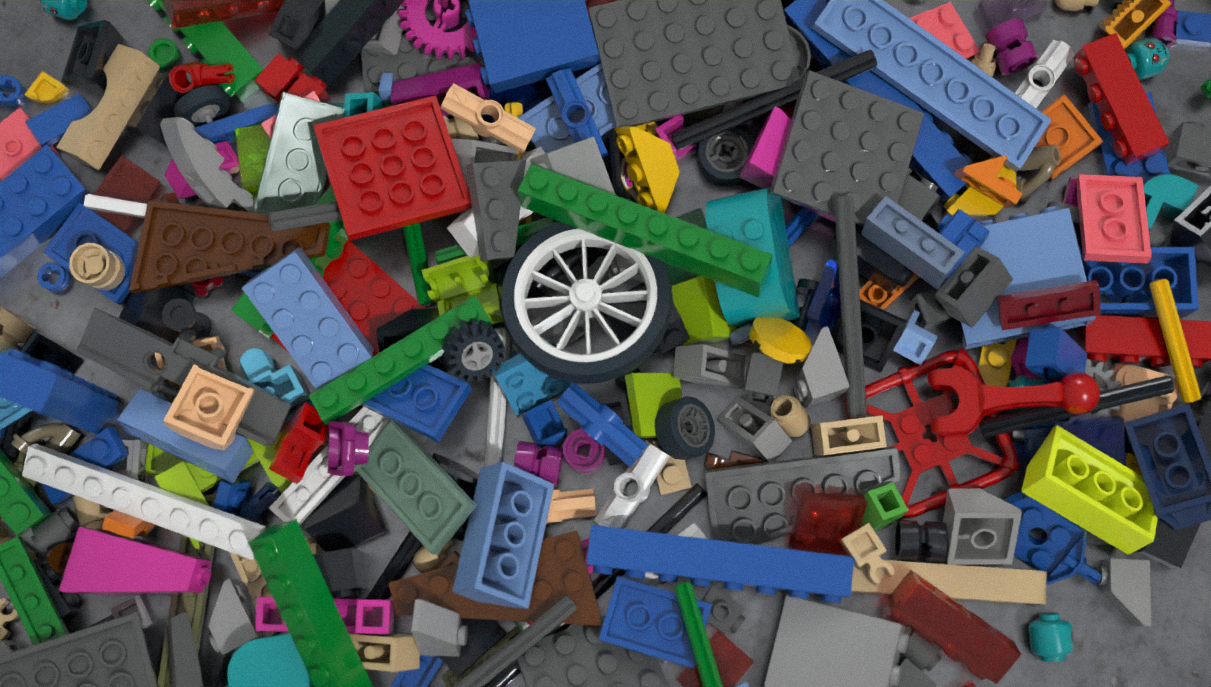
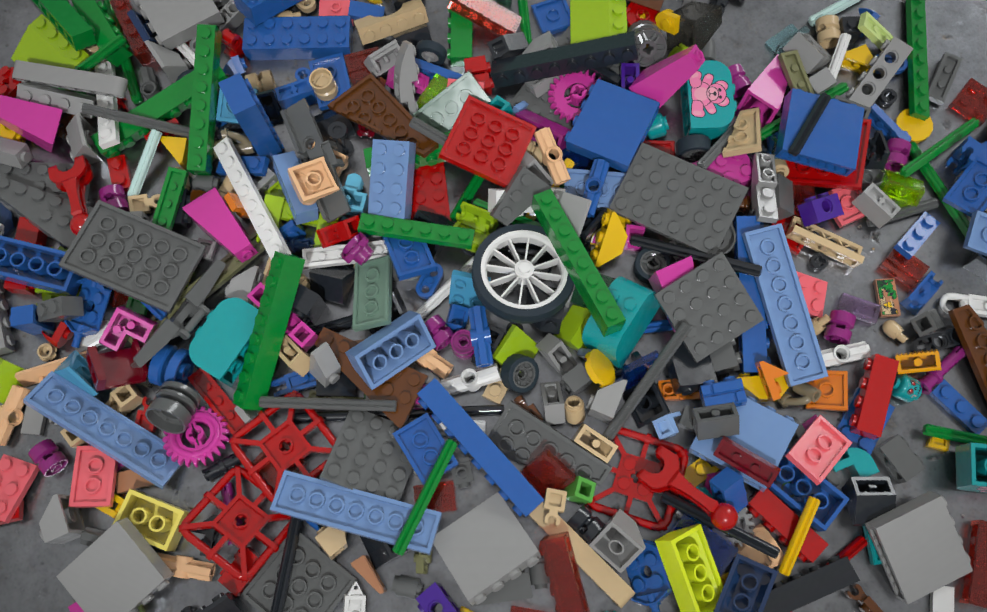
camera: 40 degrees right, 5 degrees down
white tile [84,194,148,218] -> none
green tile [148,38,181,70] -> none
red pin [169,61,235,93] -> none
tan cylinder [413,539,454,573] -> none
black wheel [442,318,505,382] -> none
sand blue panel [862,196,965,289] -> none
none -> blue hinge [274,77,318,110]
none -> light grey hinge [363,39,400,78]
none -> blue plate [416,263,444,299]

